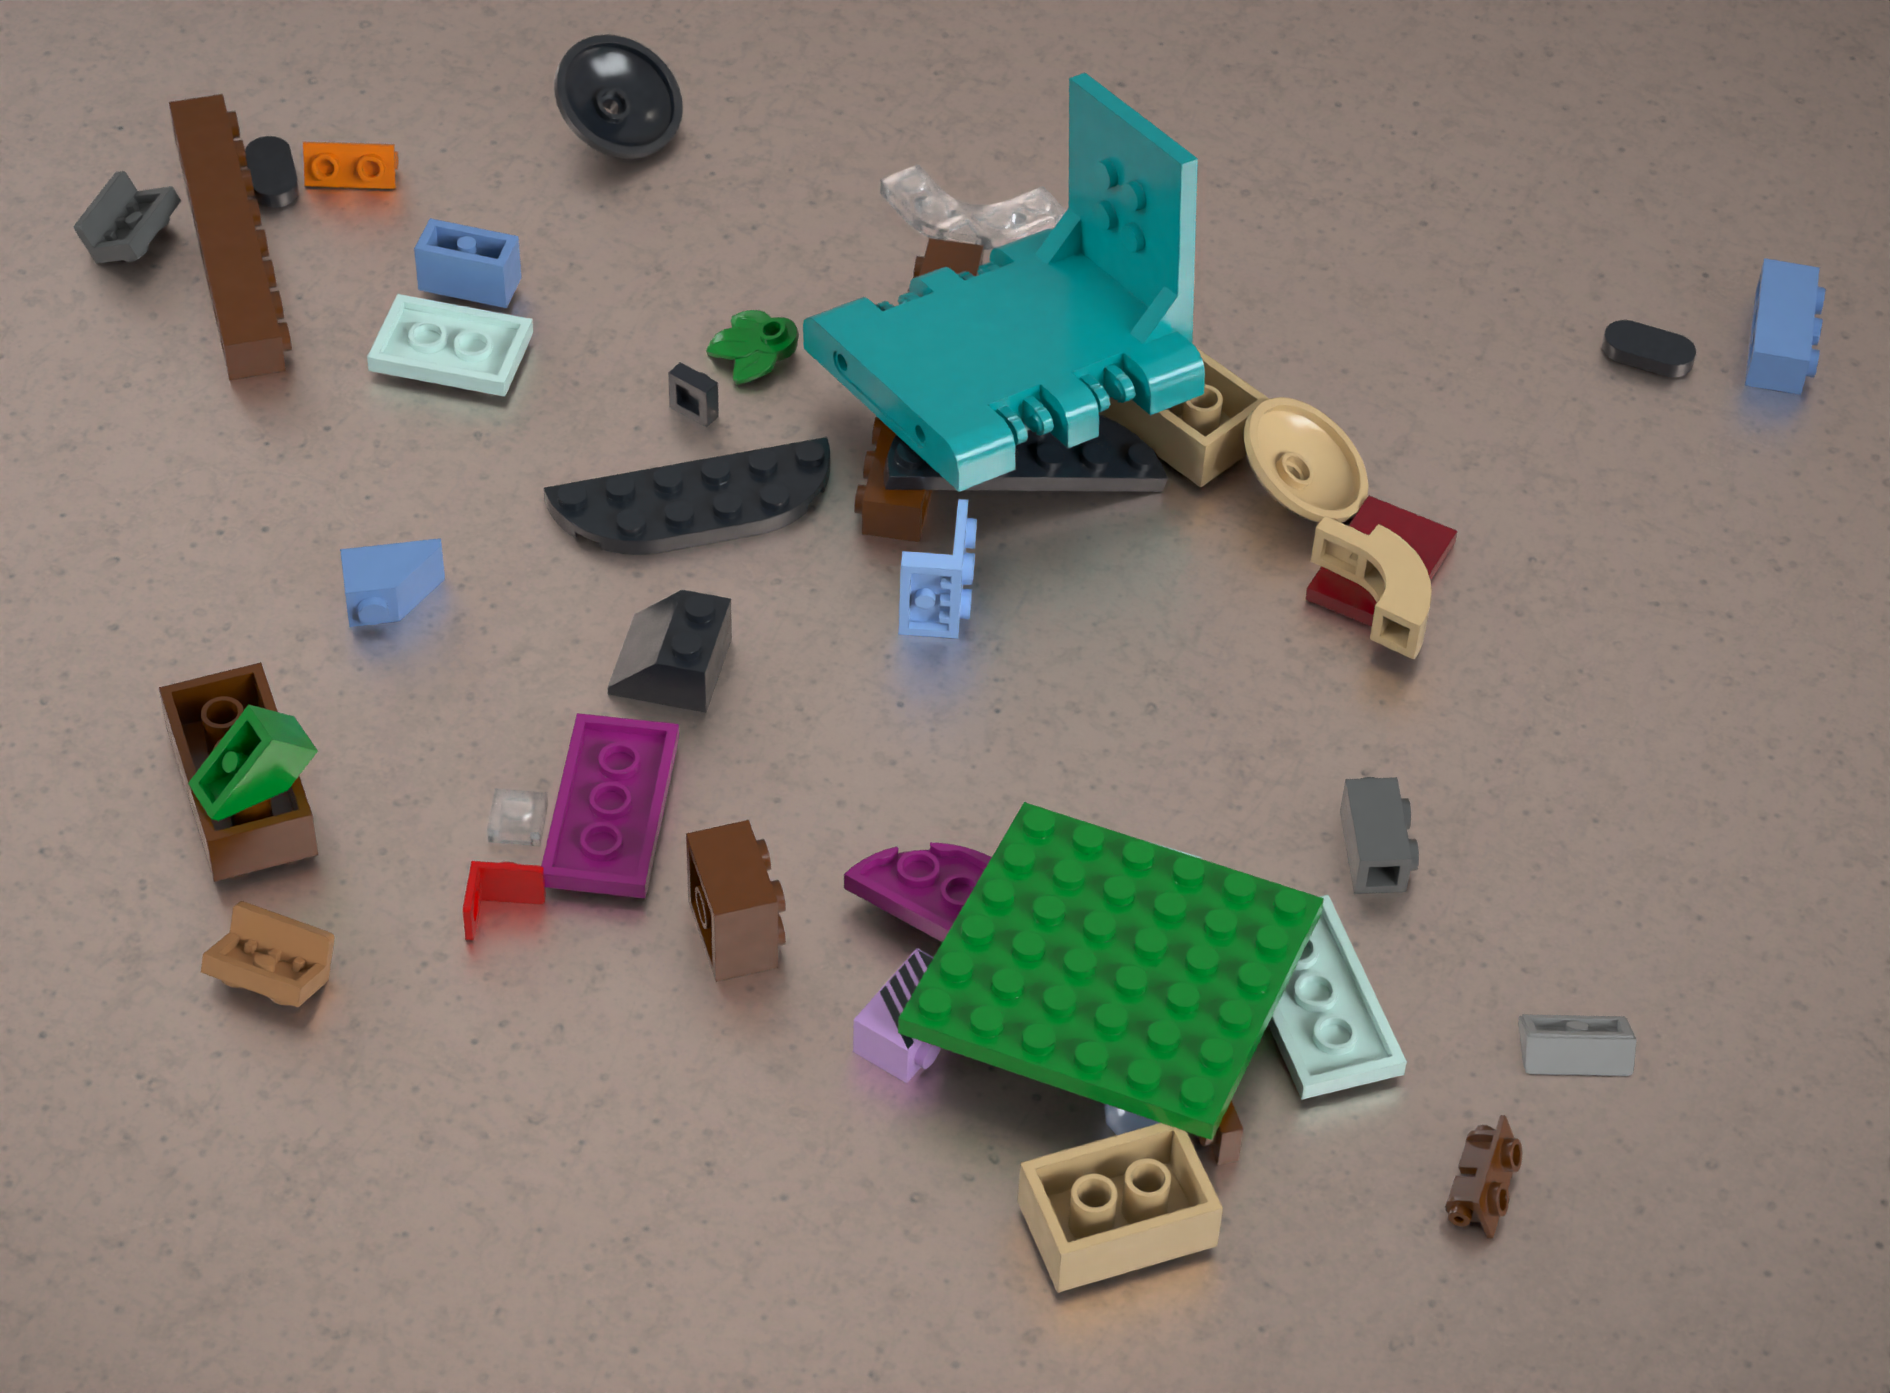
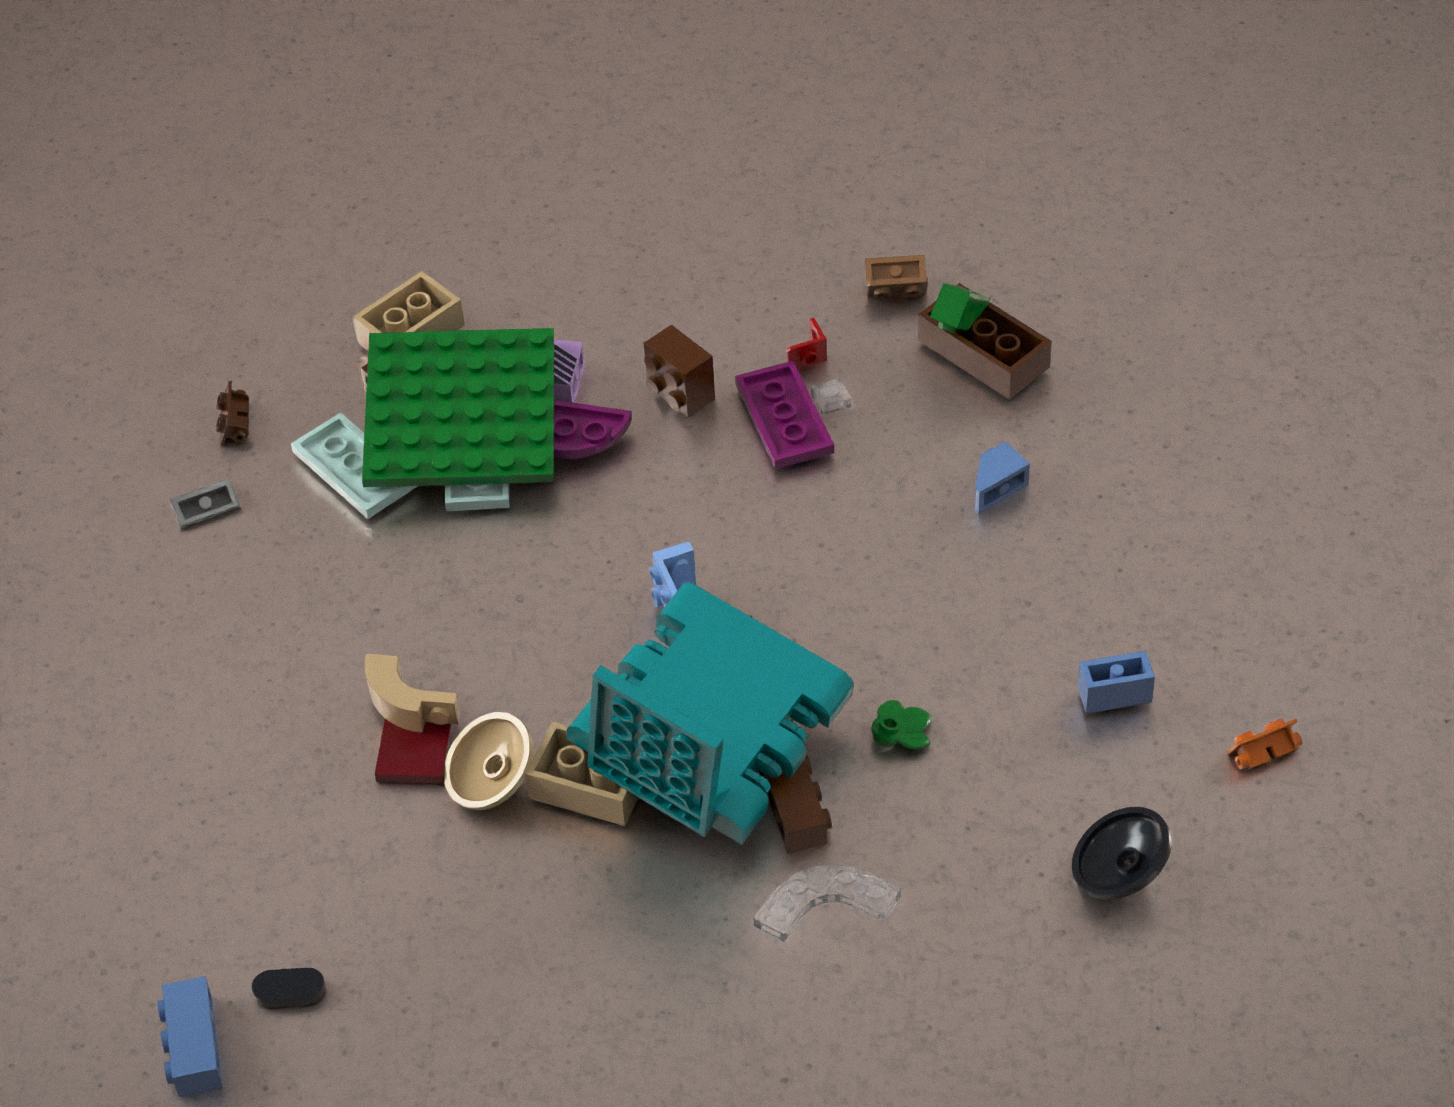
camera: 160 degrees right, 0 degrees up
dark grey bracket [74,171,181,264] -> none
reddish brown brick [169,94,292,380] -> none
black tile [245,136,299,208] -> none
light aqua plate [367,294,533,397] -> none
black plate [544,437,830,555] -> none
black slope [607,590,732,713] -> none
black plate [668,362,719,427] -> none
dark grey brick [1340,777,1419,894] -> none

